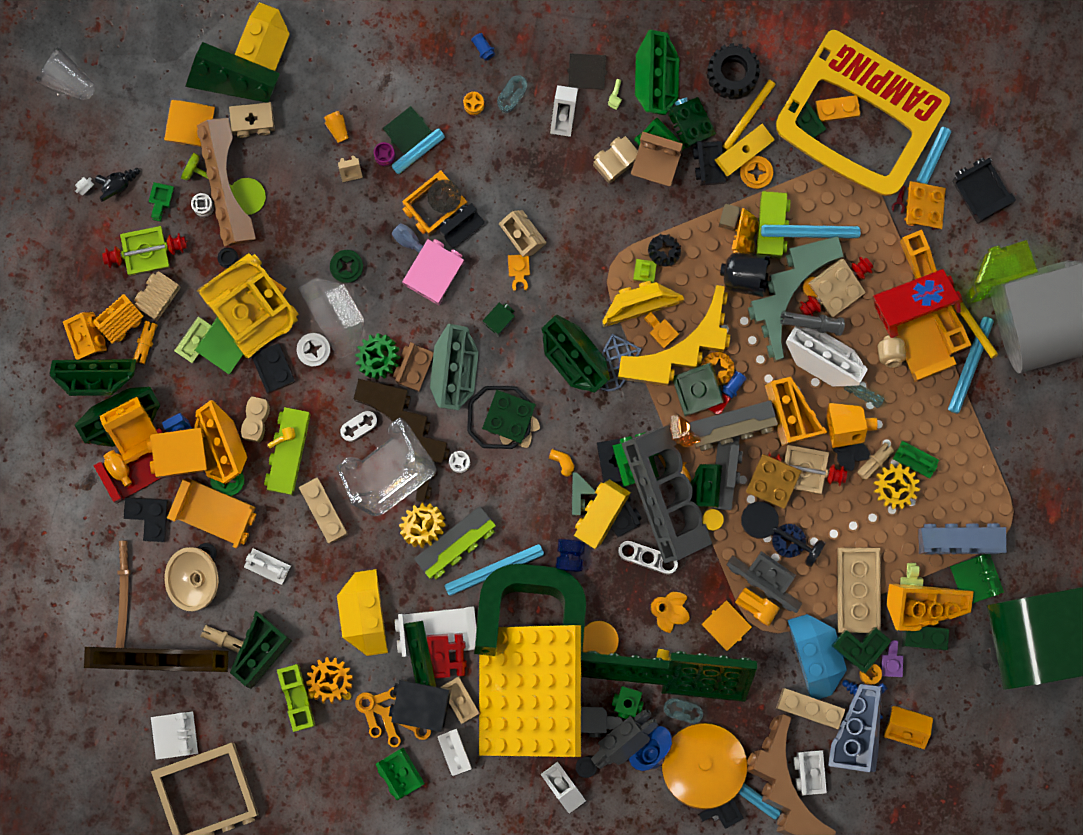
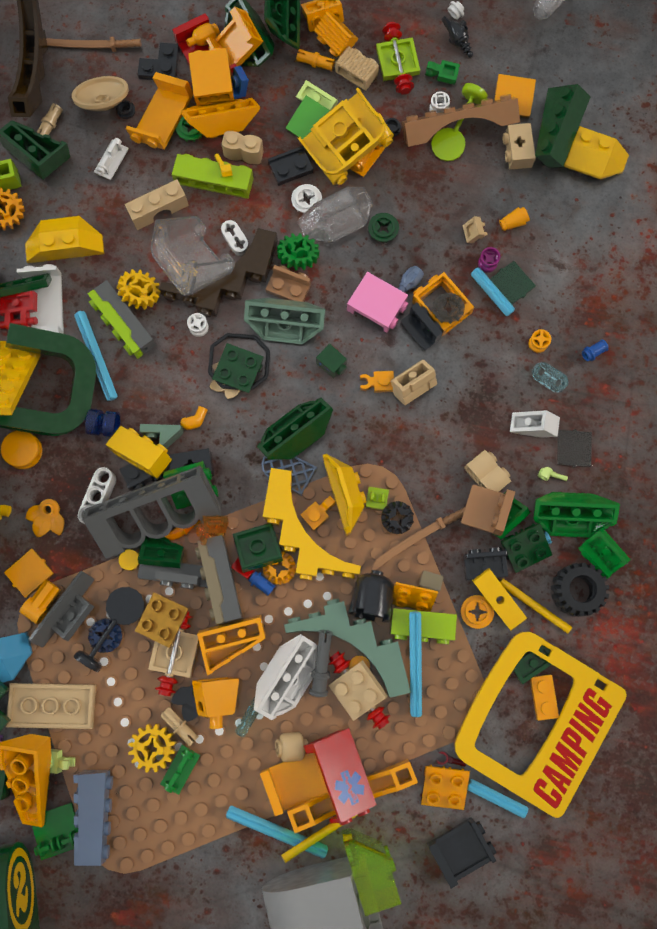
camera: 90 degrees right, 5 degrees down
none -> medium nougat sword [371,507,465,570]
none -> green bracket [579,527,631,579]

